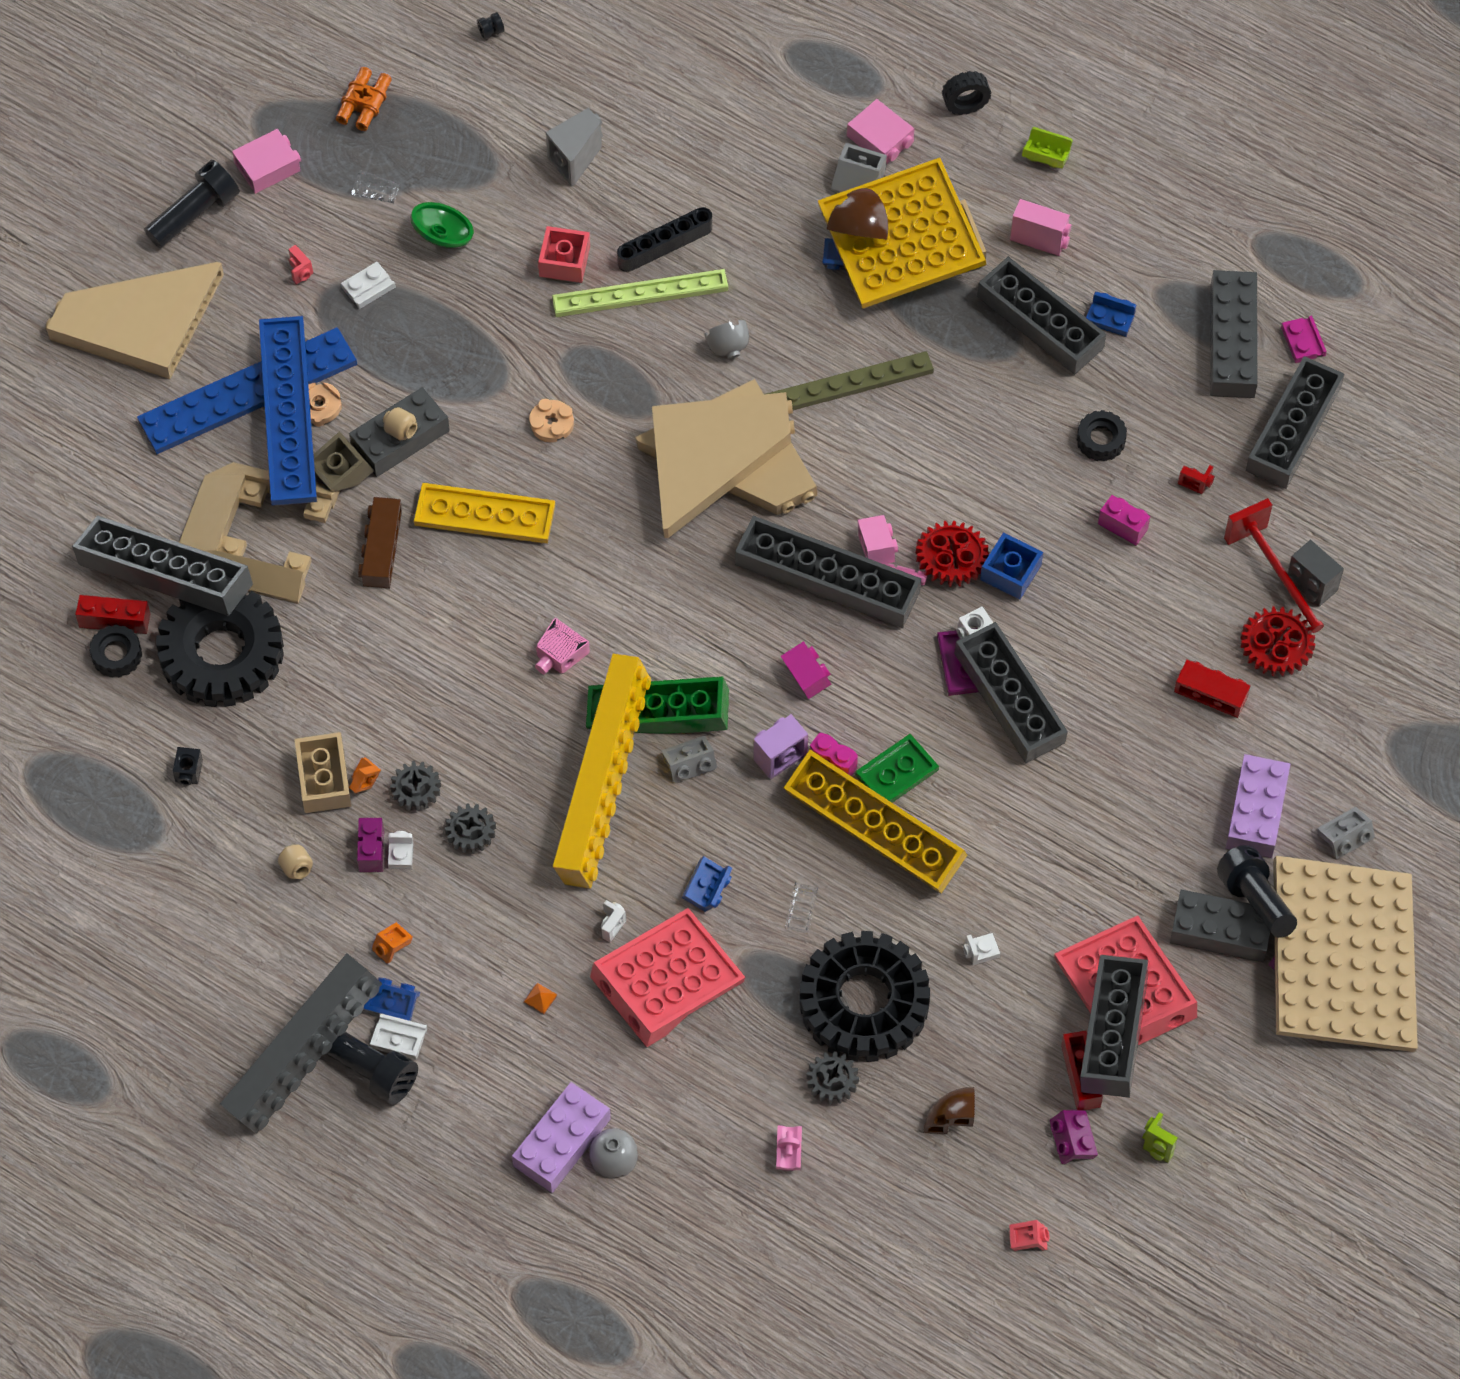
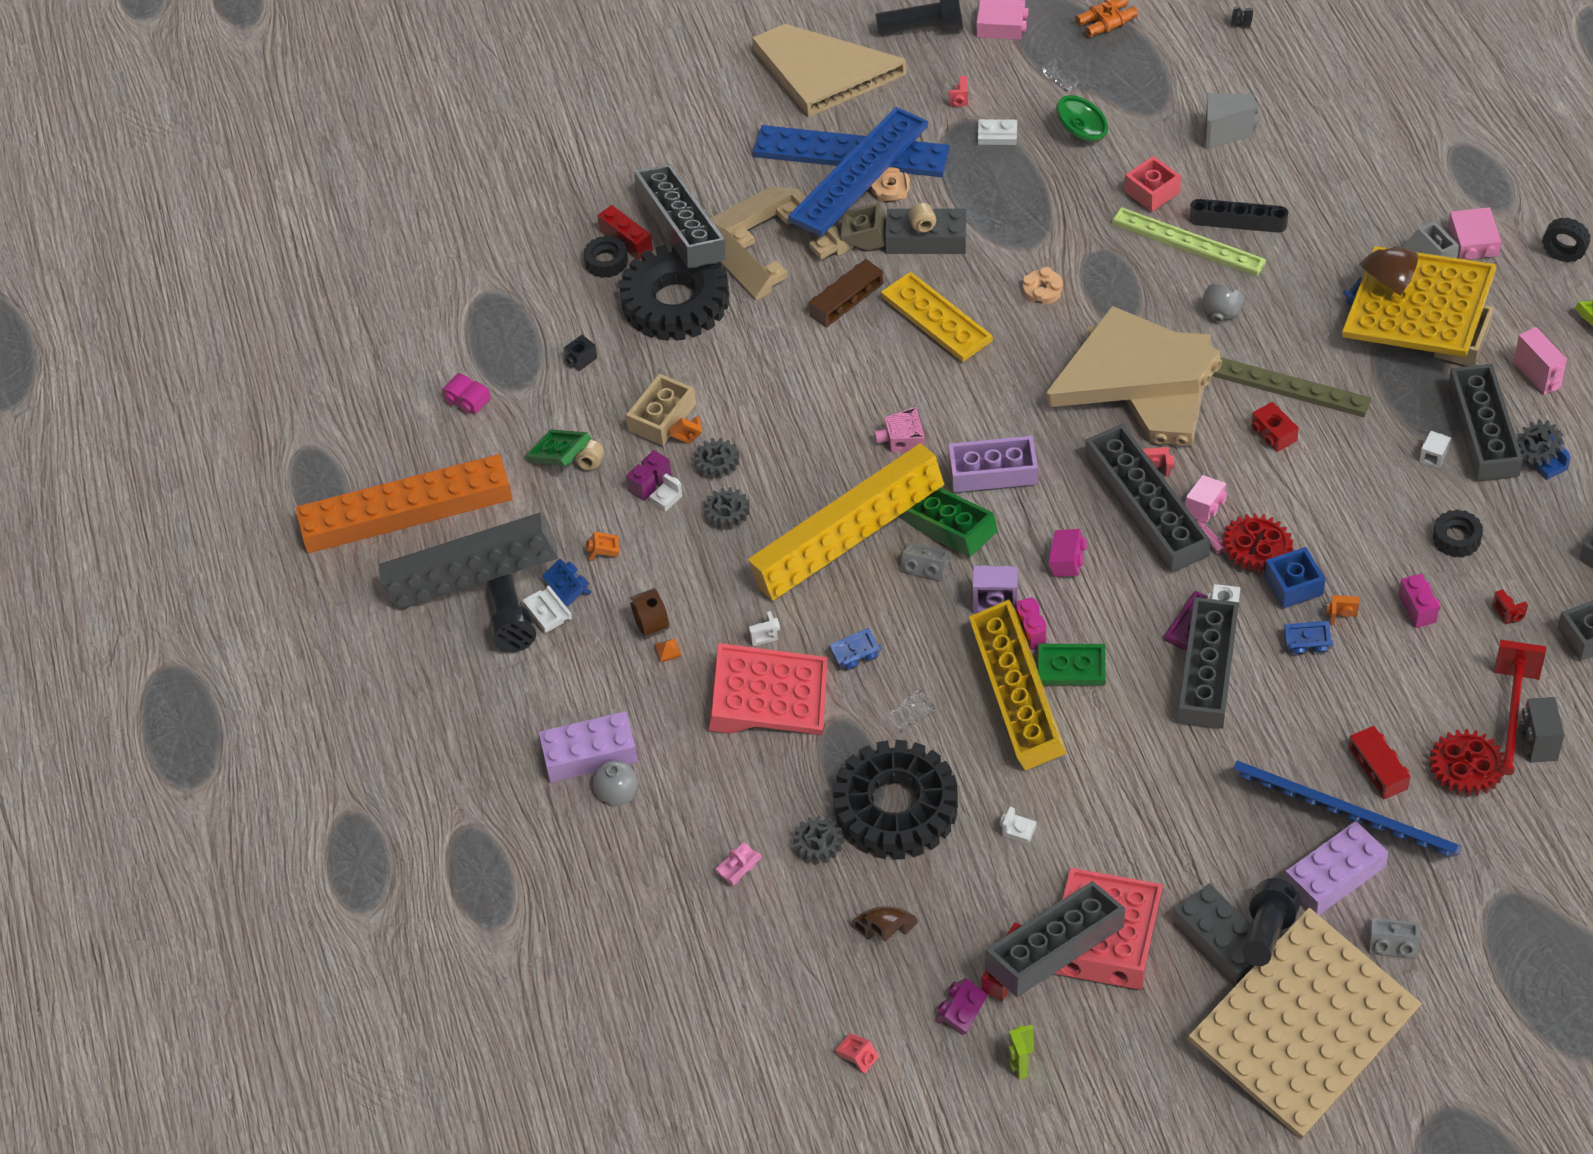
camera: 45 degrees right, 10 degrees down
none -> orange brick [295,454,513,554]
none -> dark pink brick [442,373,491,414]
none -> green plate [524,429,592,466]
none -> reddish brown piece [629,588,670,638]
none -> lavender brick [948,436,1038,492]
none -> coral bracket [1143,447,1174,476]
none -> blue plate [1234,760,1463,857]
none -> red brick [1251,401,1299,452]
none -> blue bracket [1284,621,1334,655]
none -> orange bracket [1326,595,1359,625]
none -> white brick [1419,431,1451,469]
none -> dark grey gear [1517,419,1565,466]

